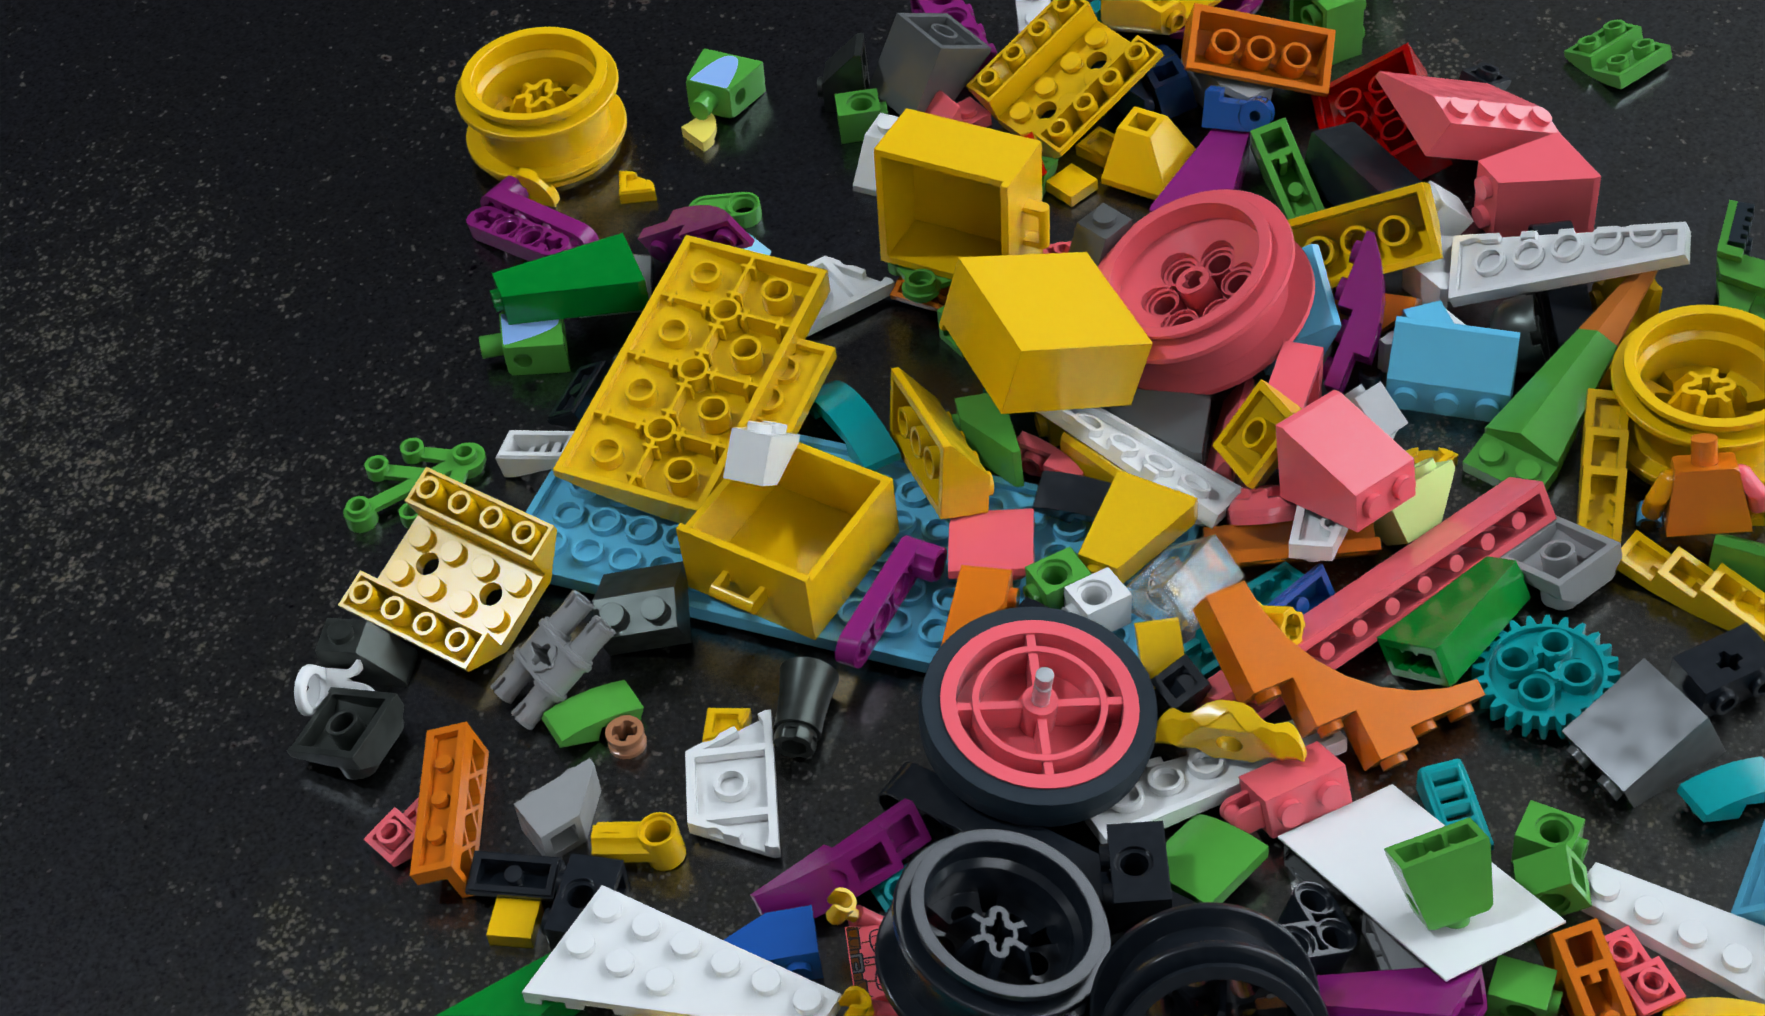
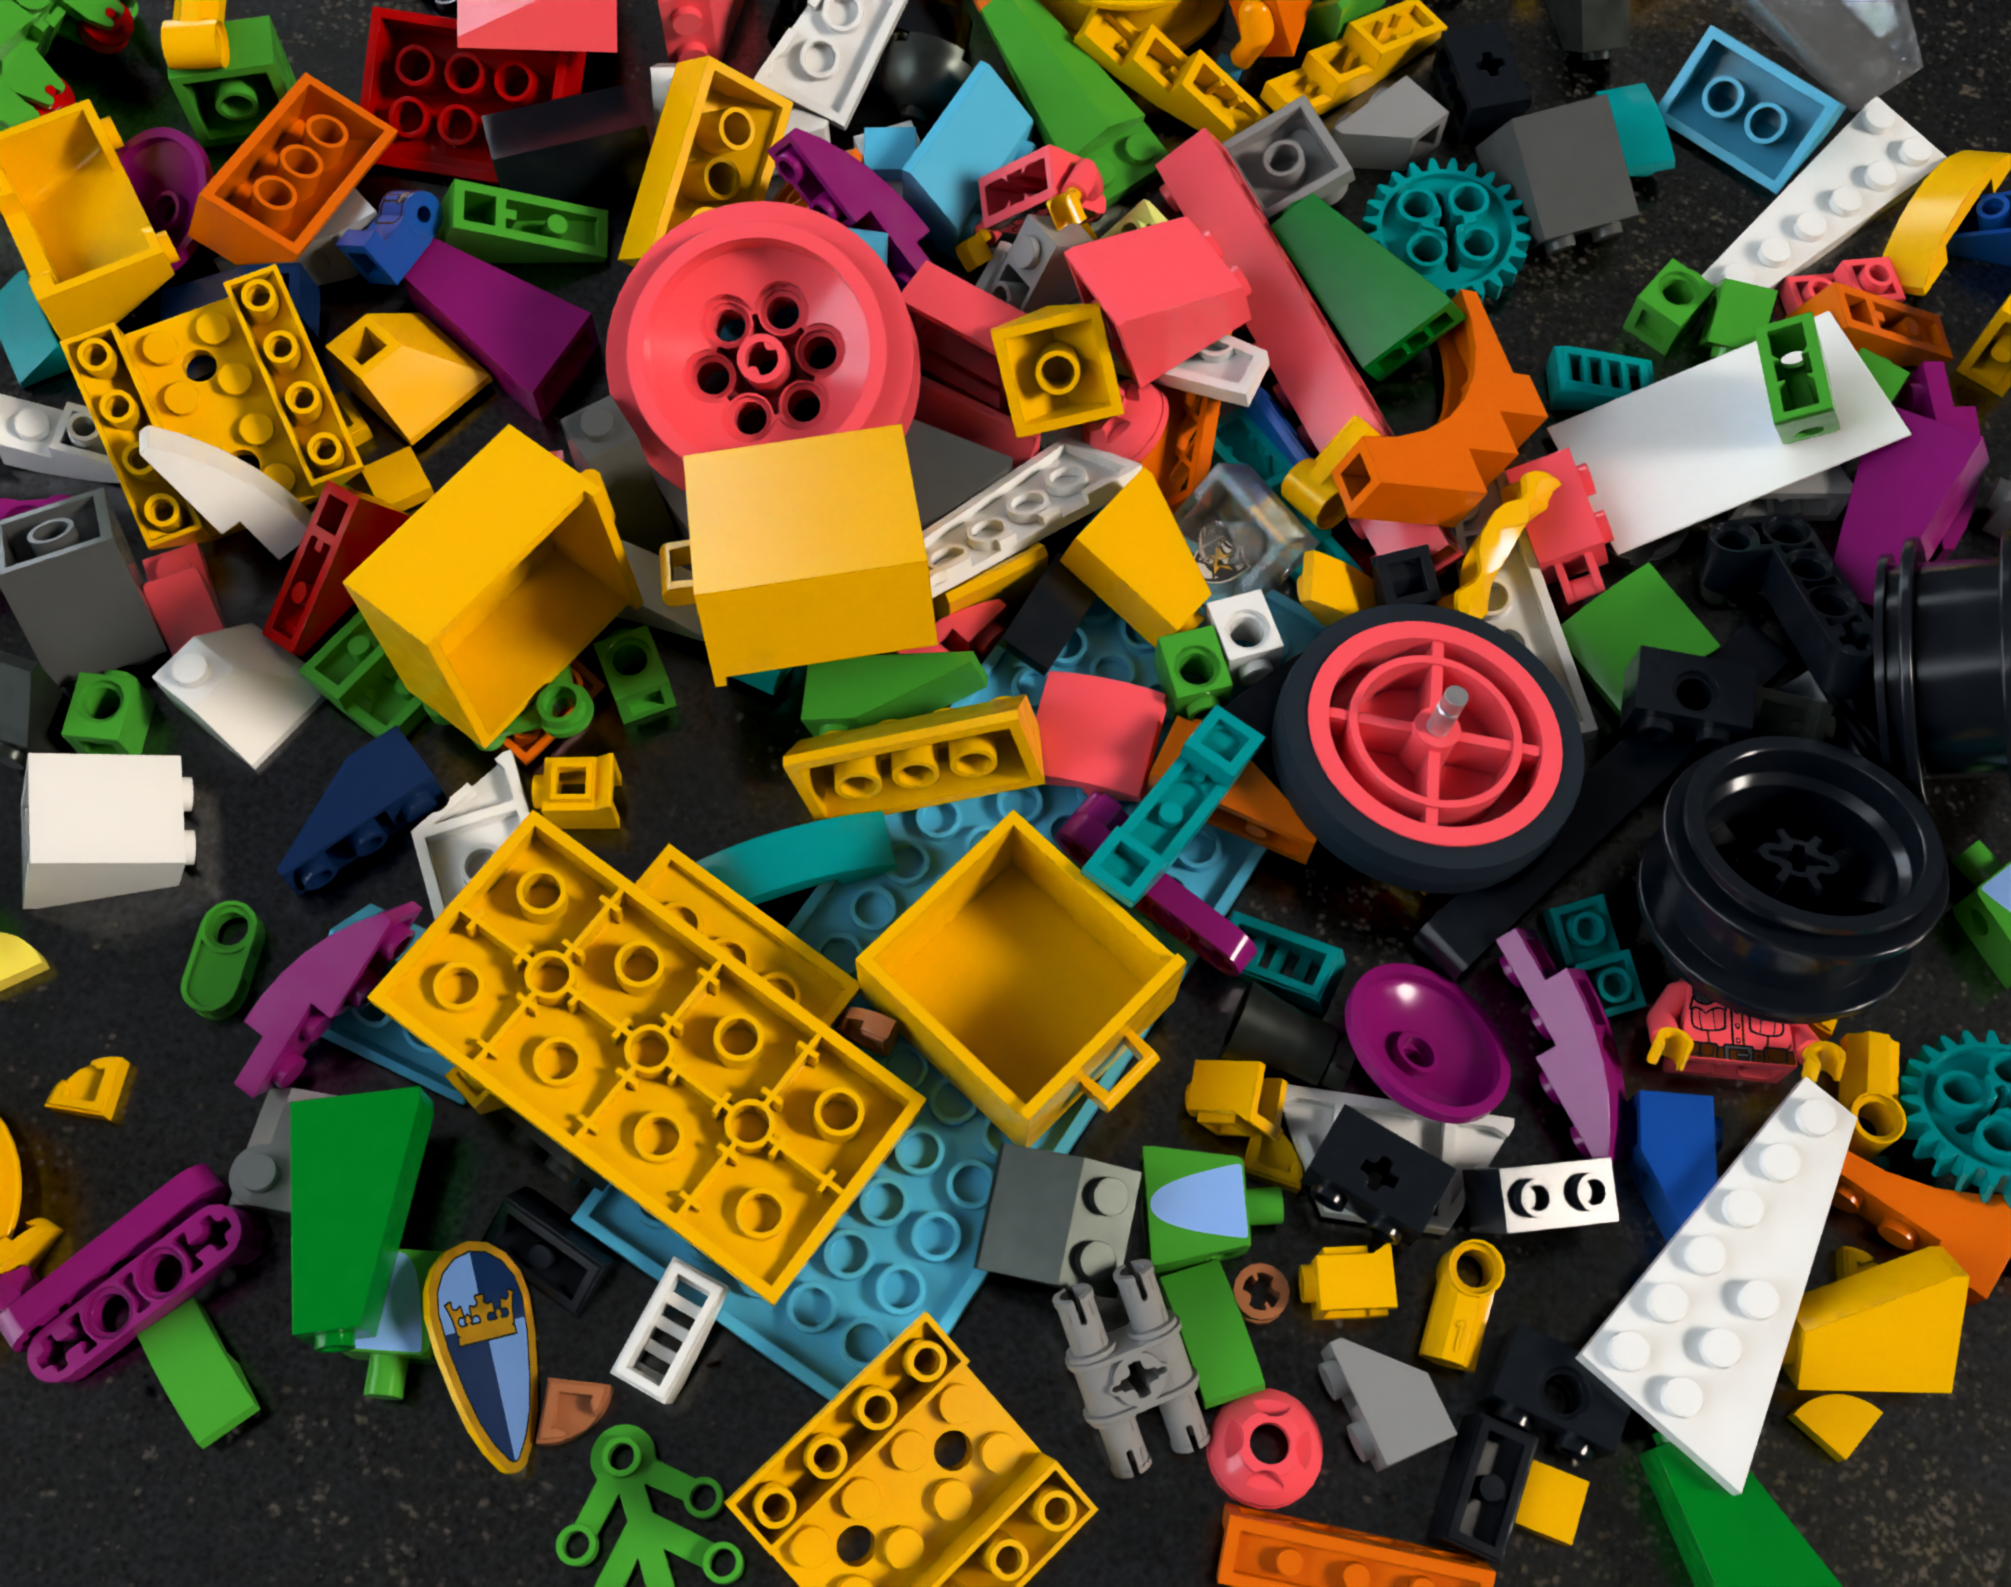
camera: 85 degrees left, 20 degrees up
white slope [723,421,800,486] -> none
none -> white slope [21,753,196,909]
none -> bright green slope [137,1296,261,1449]
none -> white slope [139,425,311,560]
none -> dark blue slope [277,725,447,896]
none -> shield [422,1241,538,1474]
none -> yellow window [532,753,622,829]
none -> nougat tile [536,1377,614,1446]
none -> coral torso [955,144,1106,273]
none -> teal slope [1081,704,1265,908]
none -> bright green torso [1138,1146,1284,1277]
none -> yellow window [1185,1060,1288,1141]
none -> coral piece [1206,1388,1323,1510]
none -> teal slope [1229,911,1346,1015]
none -> yellow window [1298,1243,1398,1320]
none -> black brick [1300,1104,1457,1247]
none -> light grey slope [1330,75,1449,171]
none -> magenta dish [1345,963,1511,1124]
none -> brick [1462,1157,1619,1234]

